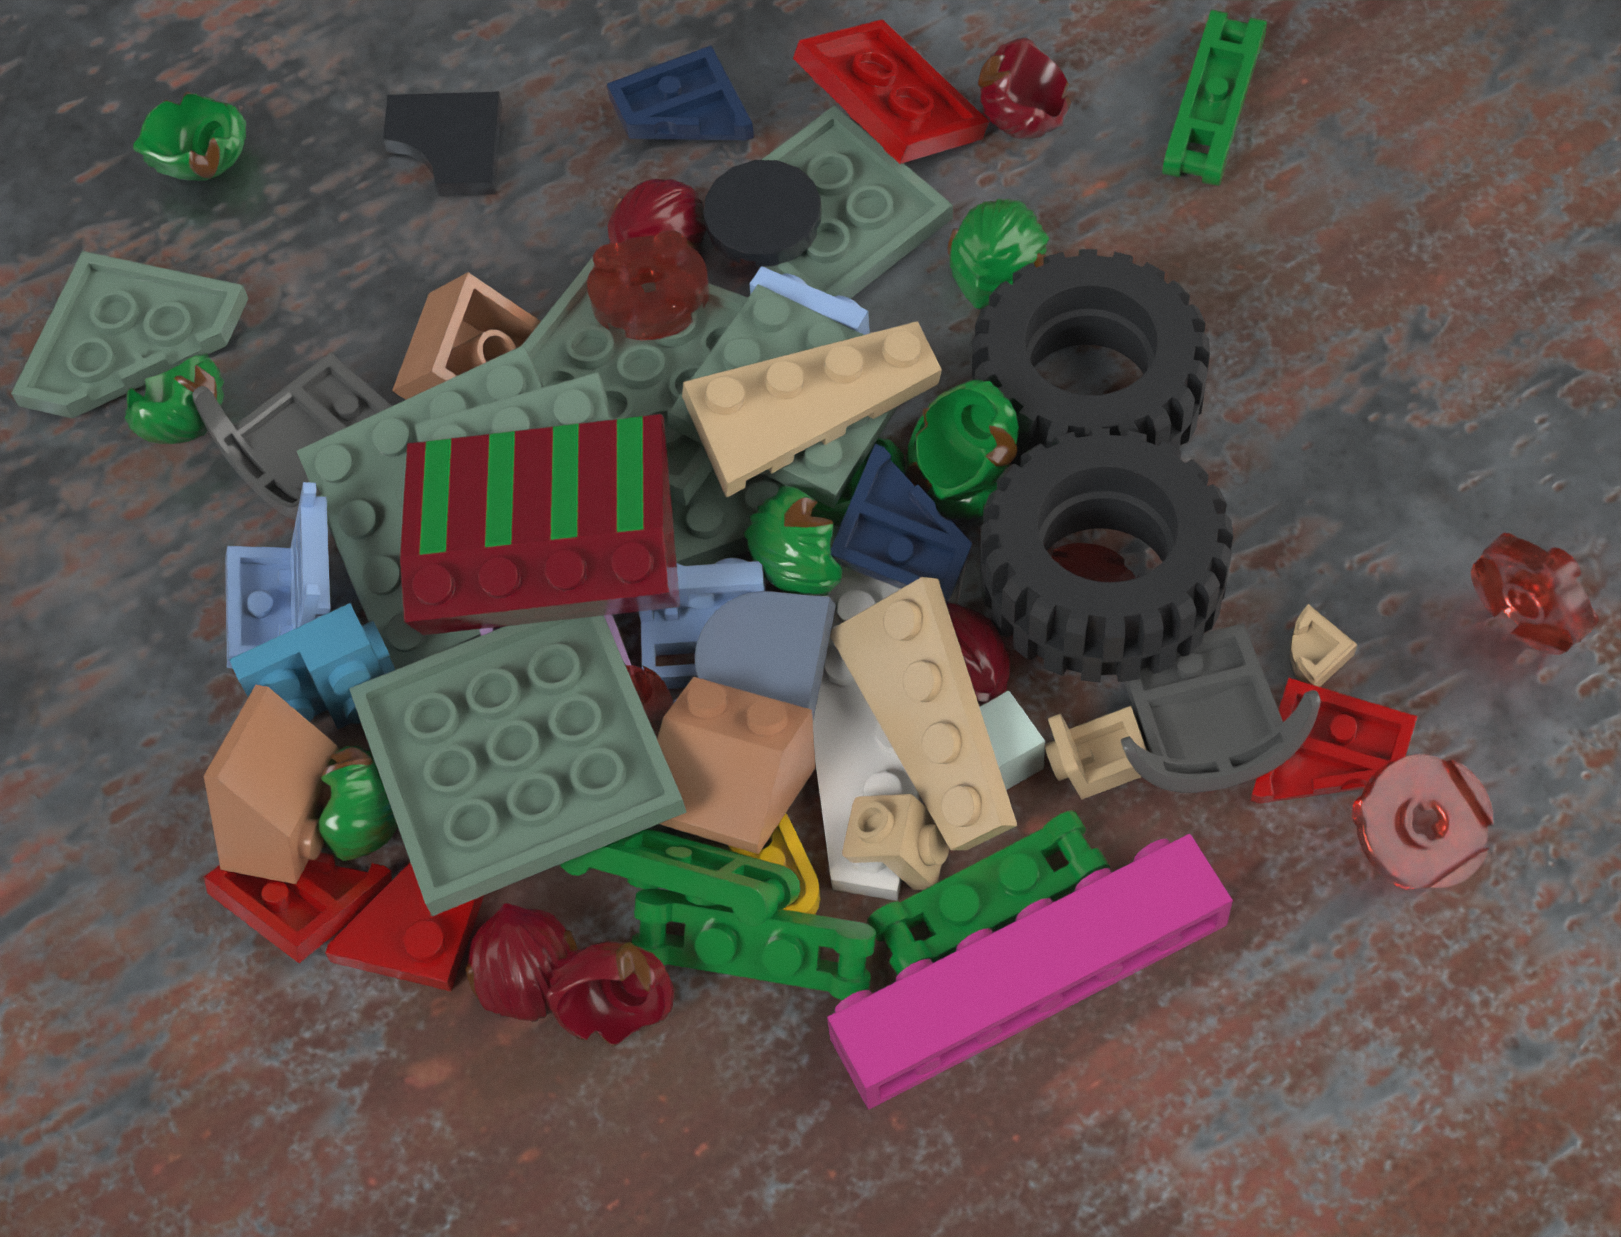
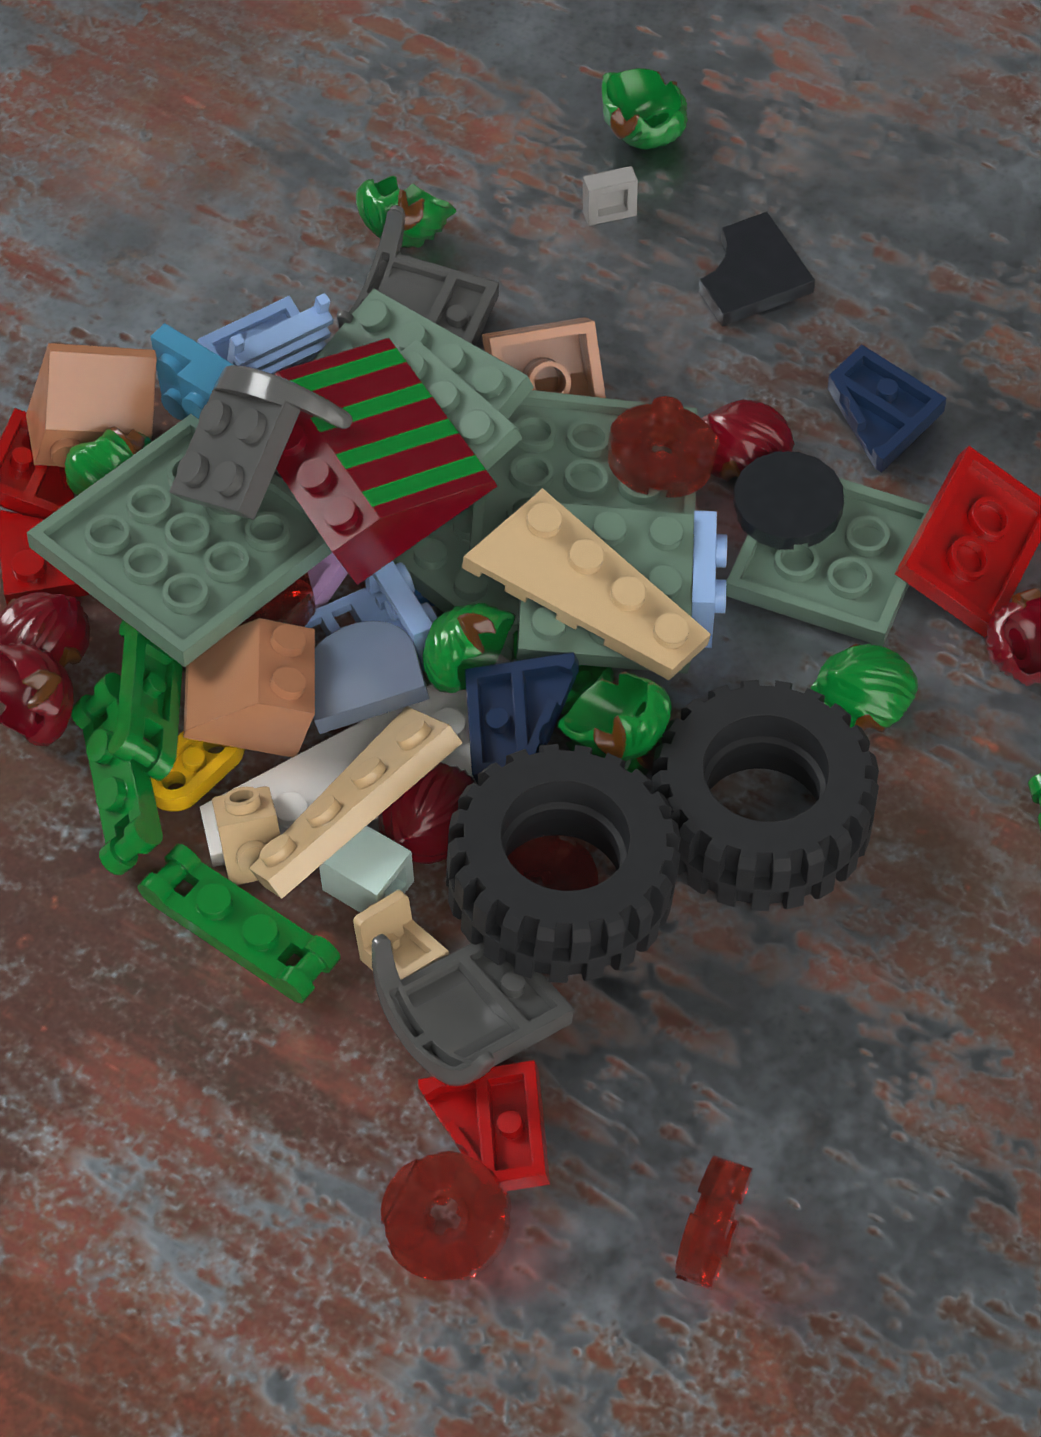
camera: 60 degrees right, 5 degrees down
sand green plate [11,251,249,418] -> none
dark pink brick [827,833,1233,1110] -> none
tan tile [1290,604,1357,687] -> none
none -> dark grey piece [169,365,353,520]
none -> light grey plate [583,166,638,226]

